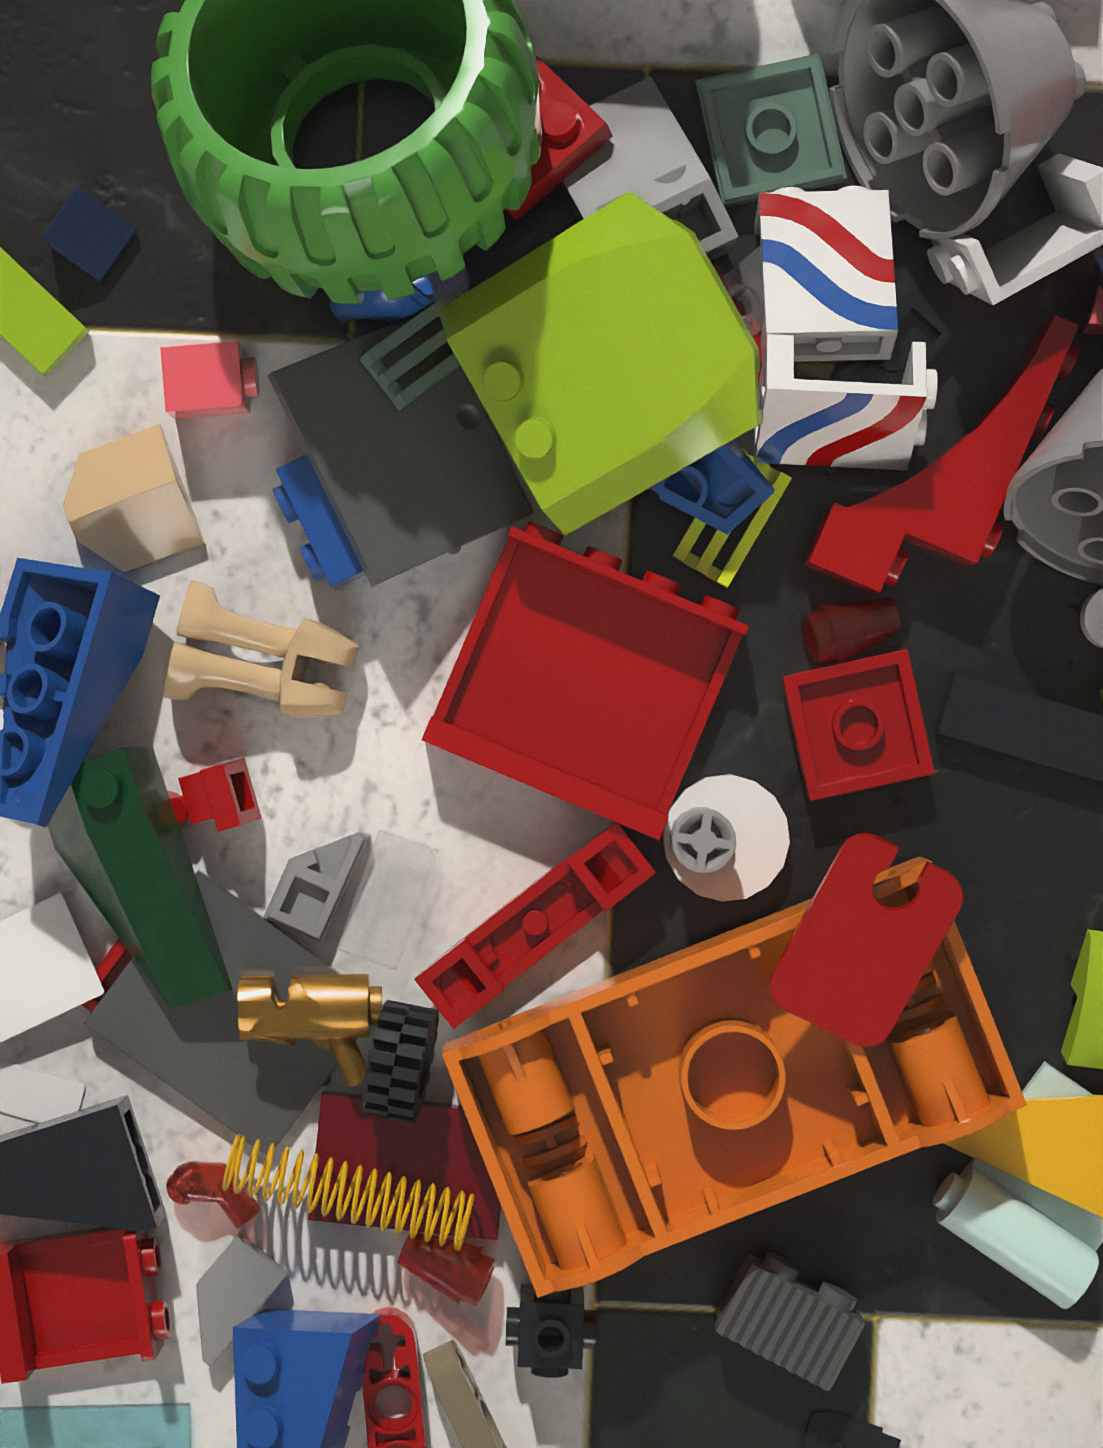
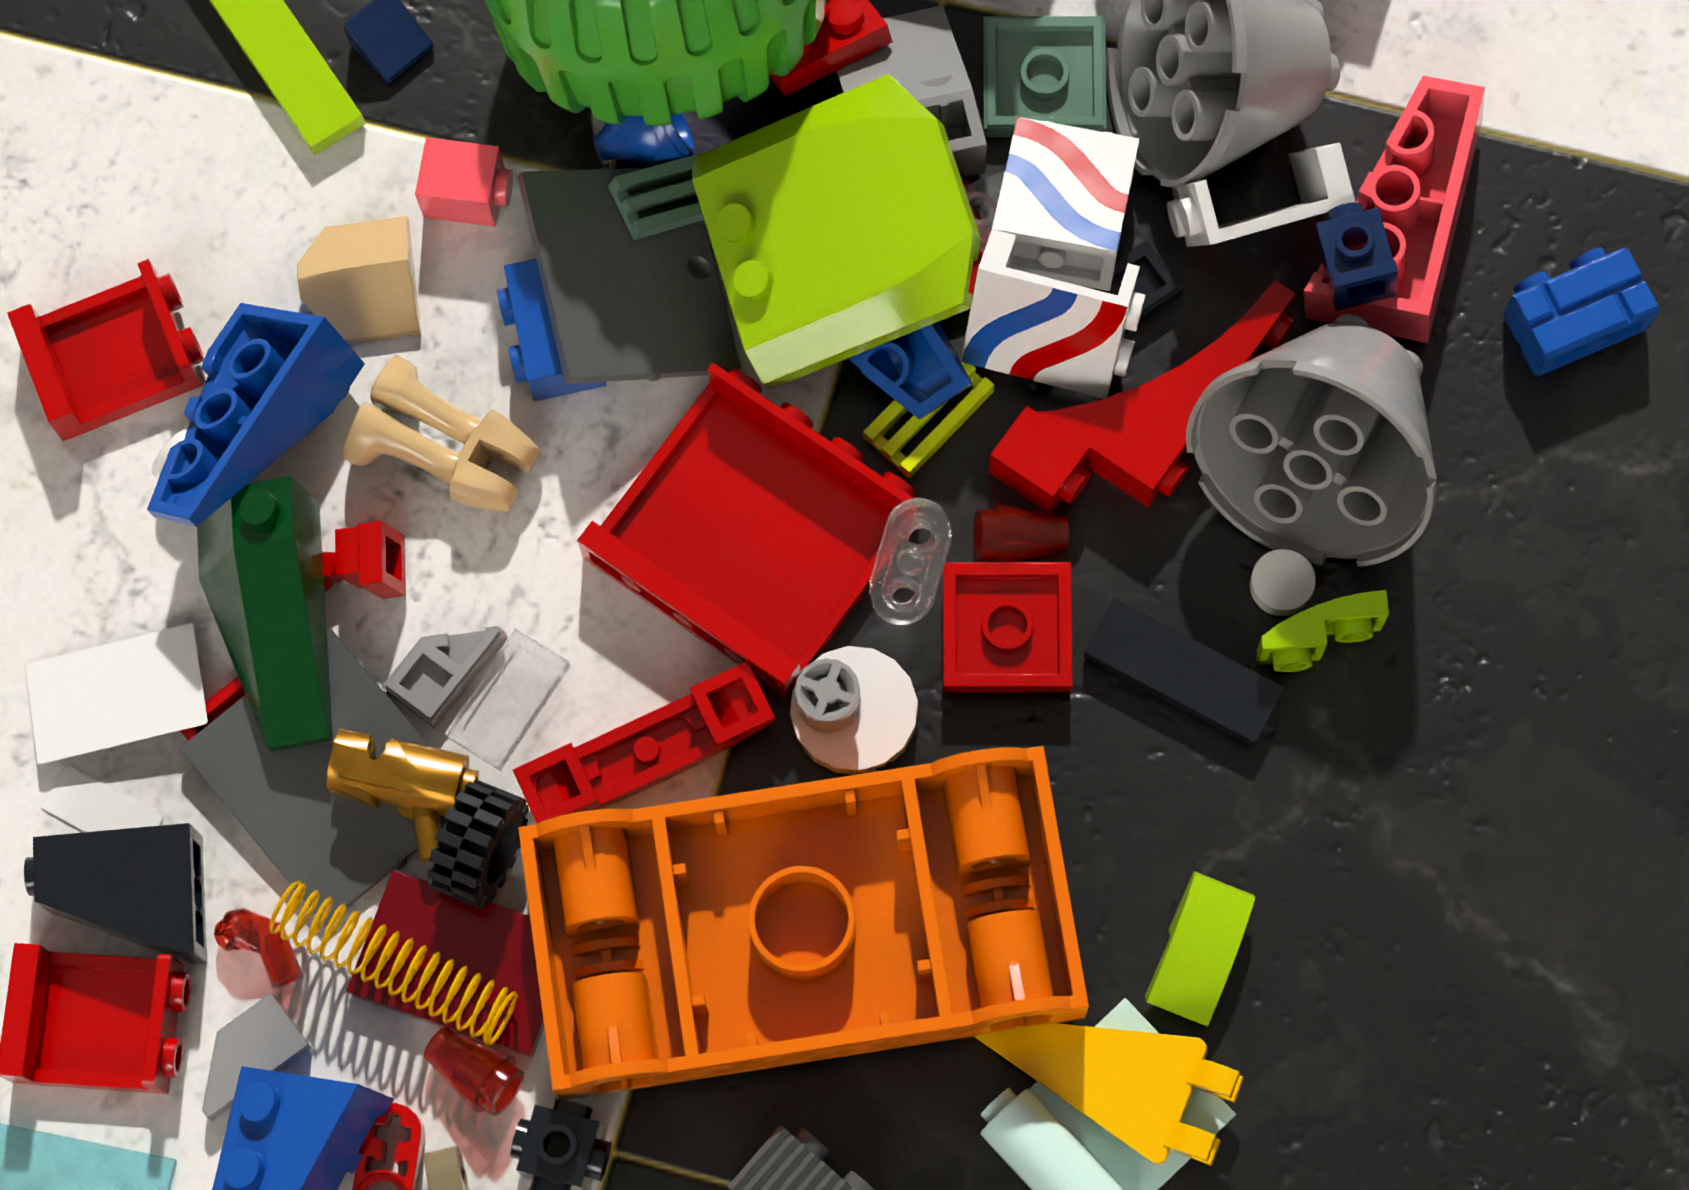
camera: 20 degrees right, 15 degrees down
red piece [769,833,963,1047] -> none
none -> clear plate [869,498,952,625]

